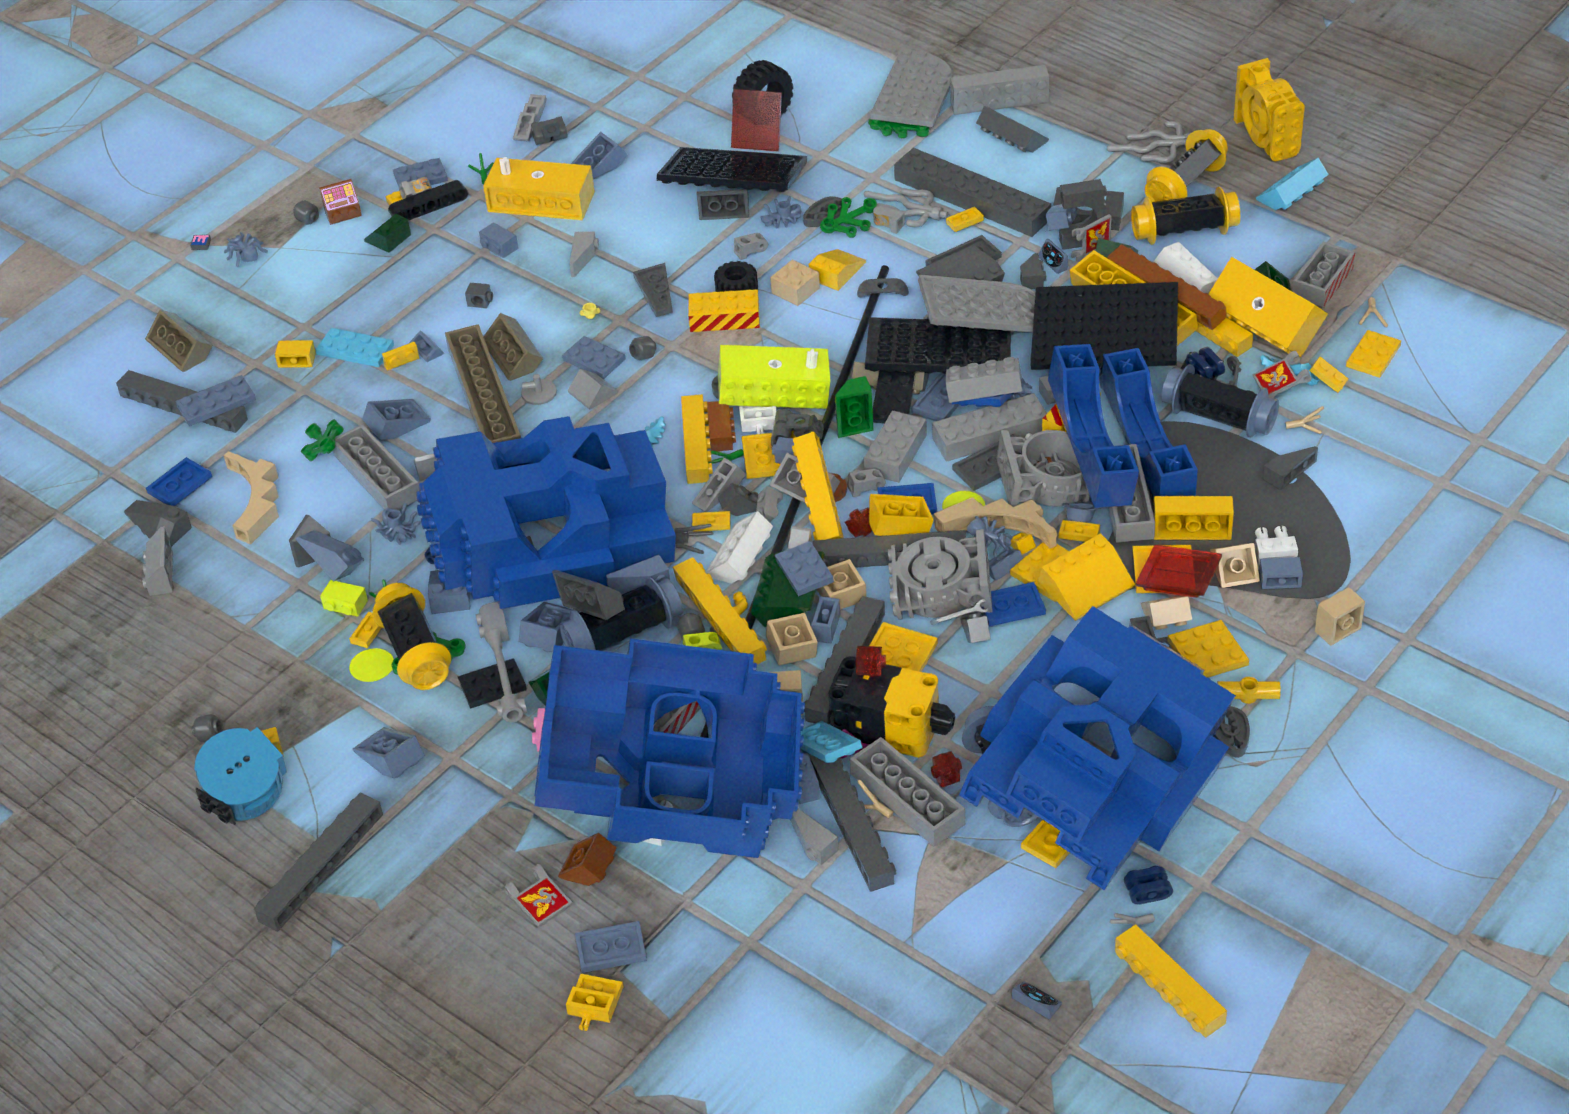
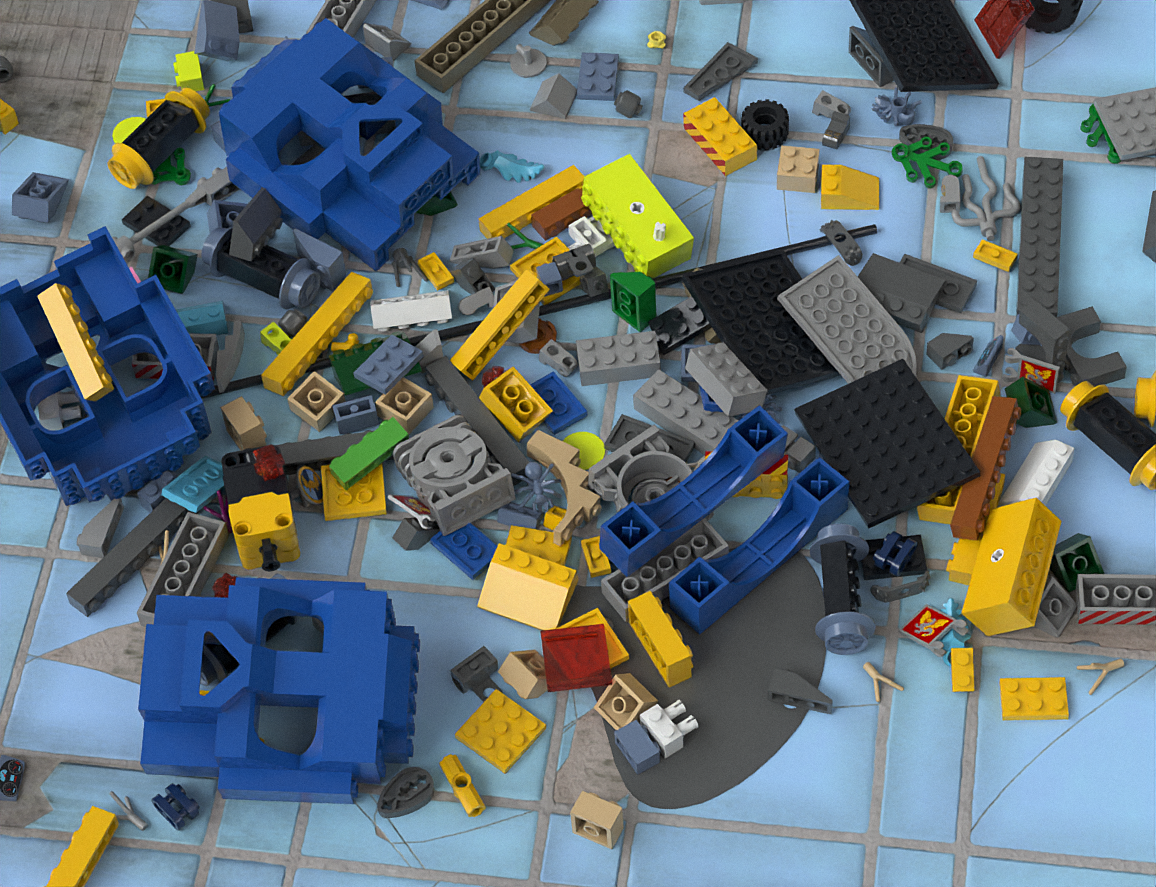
camera: 60 degrees right, 10 degrees up
none -> yellow brick [38,283,114,402]
none -> bright green brick [329,417,409,490]
none -> dark grey leg [822,111,850,150]

